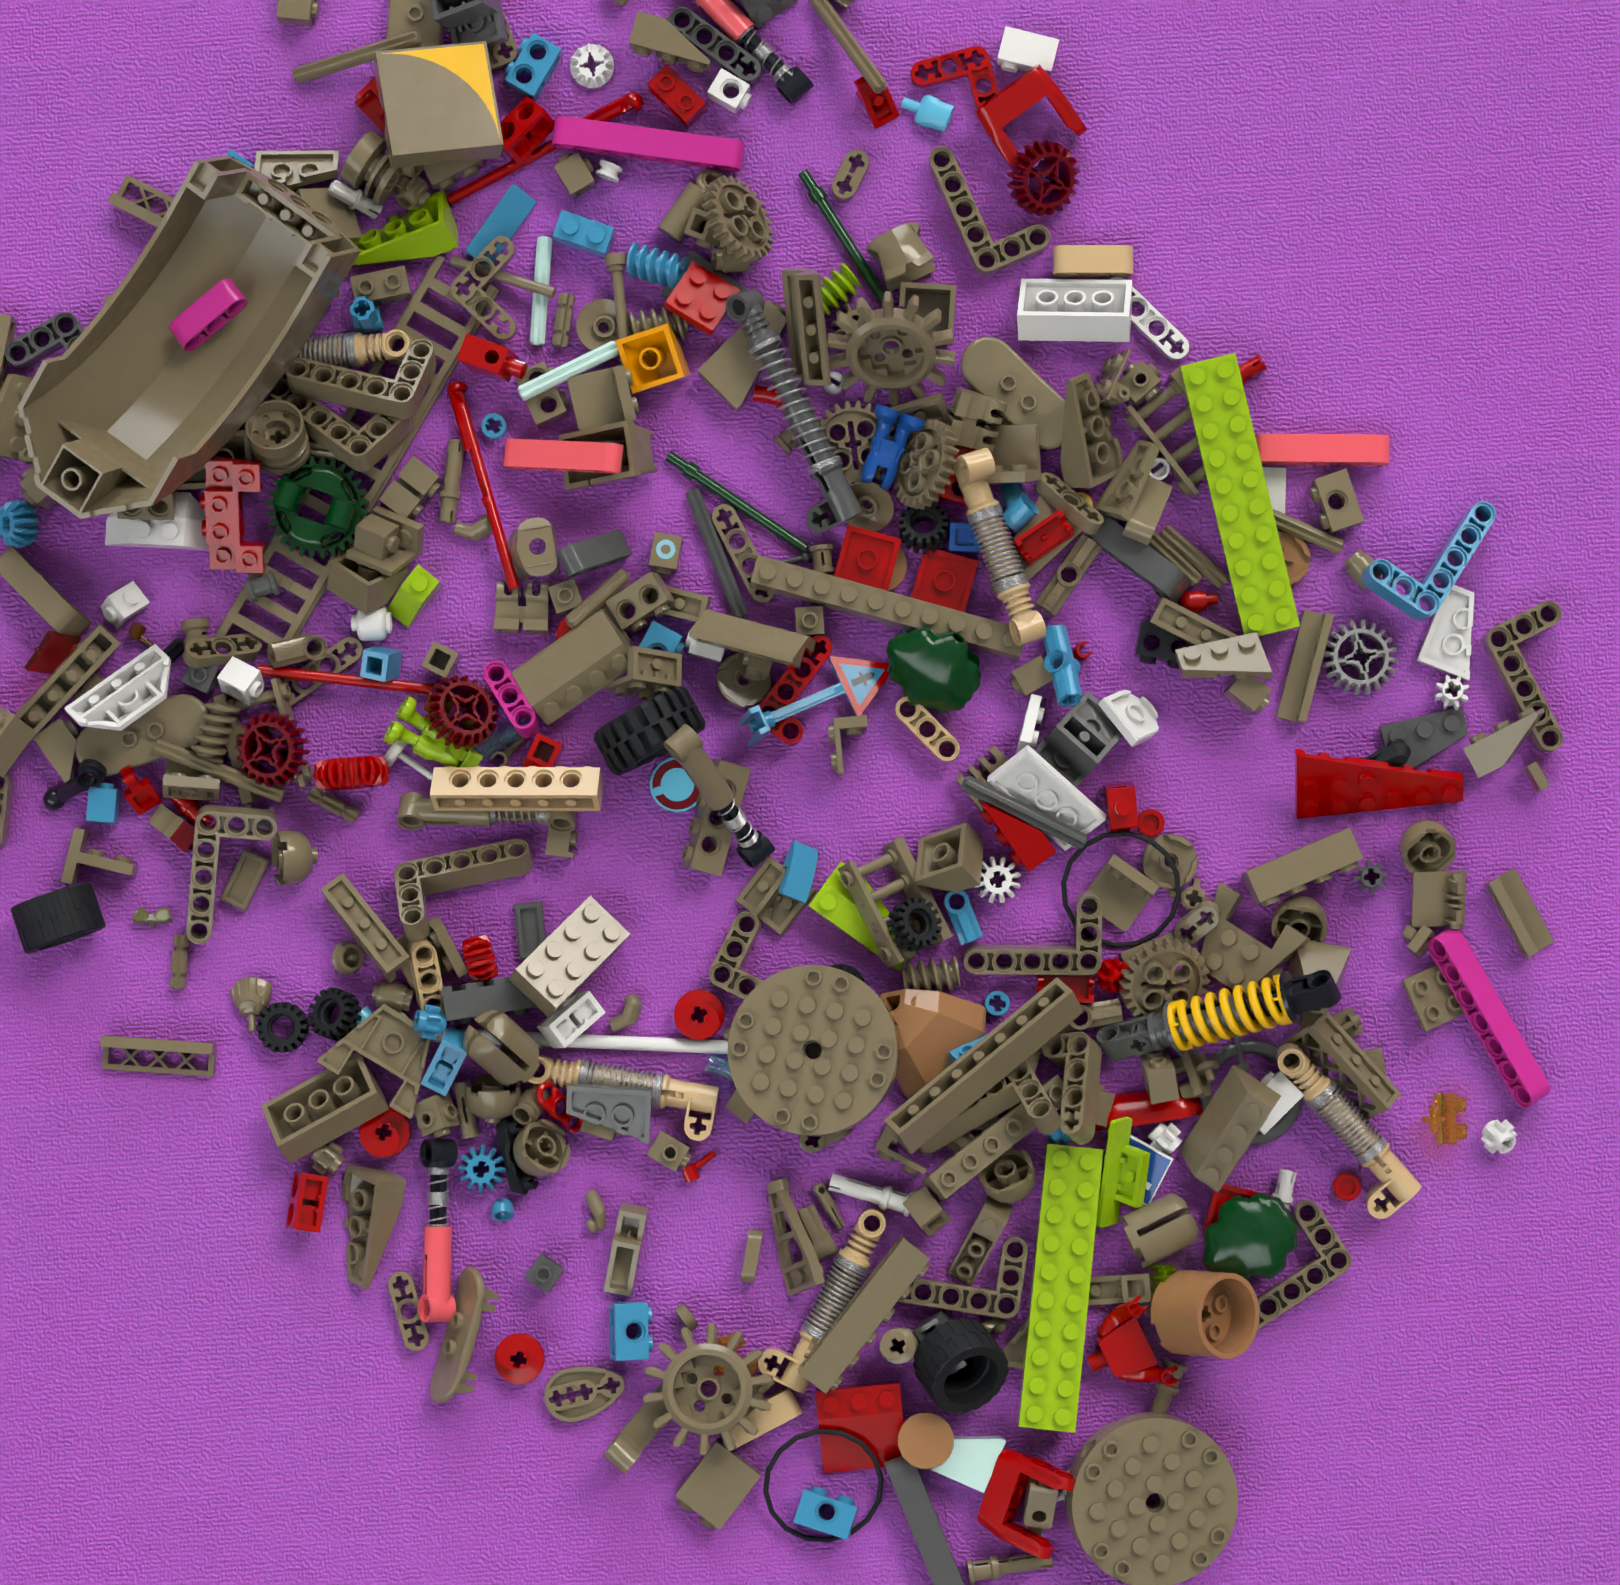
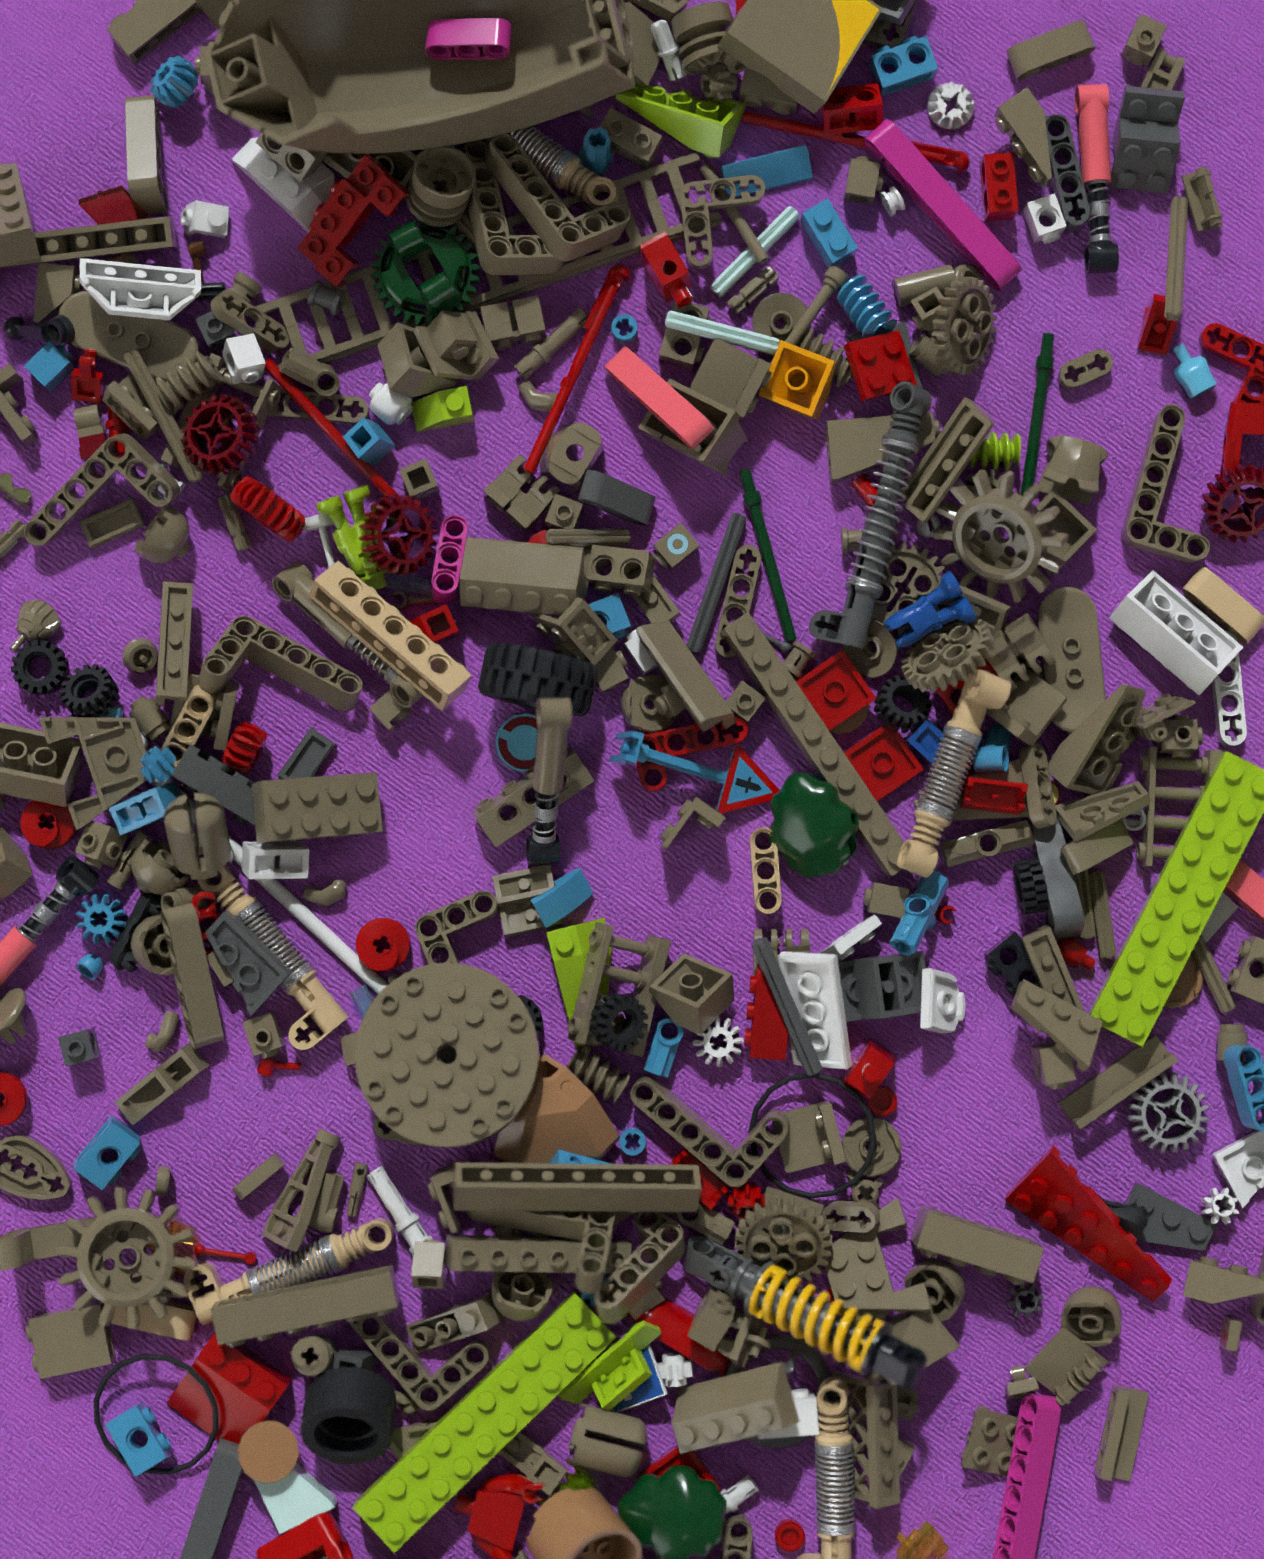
camera: 30 degrees right, 0 degrees up
none -> dark tan beam [160,902,224,1049]
none -> red hinge [194,1244,257,1264]
none -> dark tan brick [595,647,629,694]
none -> black tyre [1013,858,1049,915]

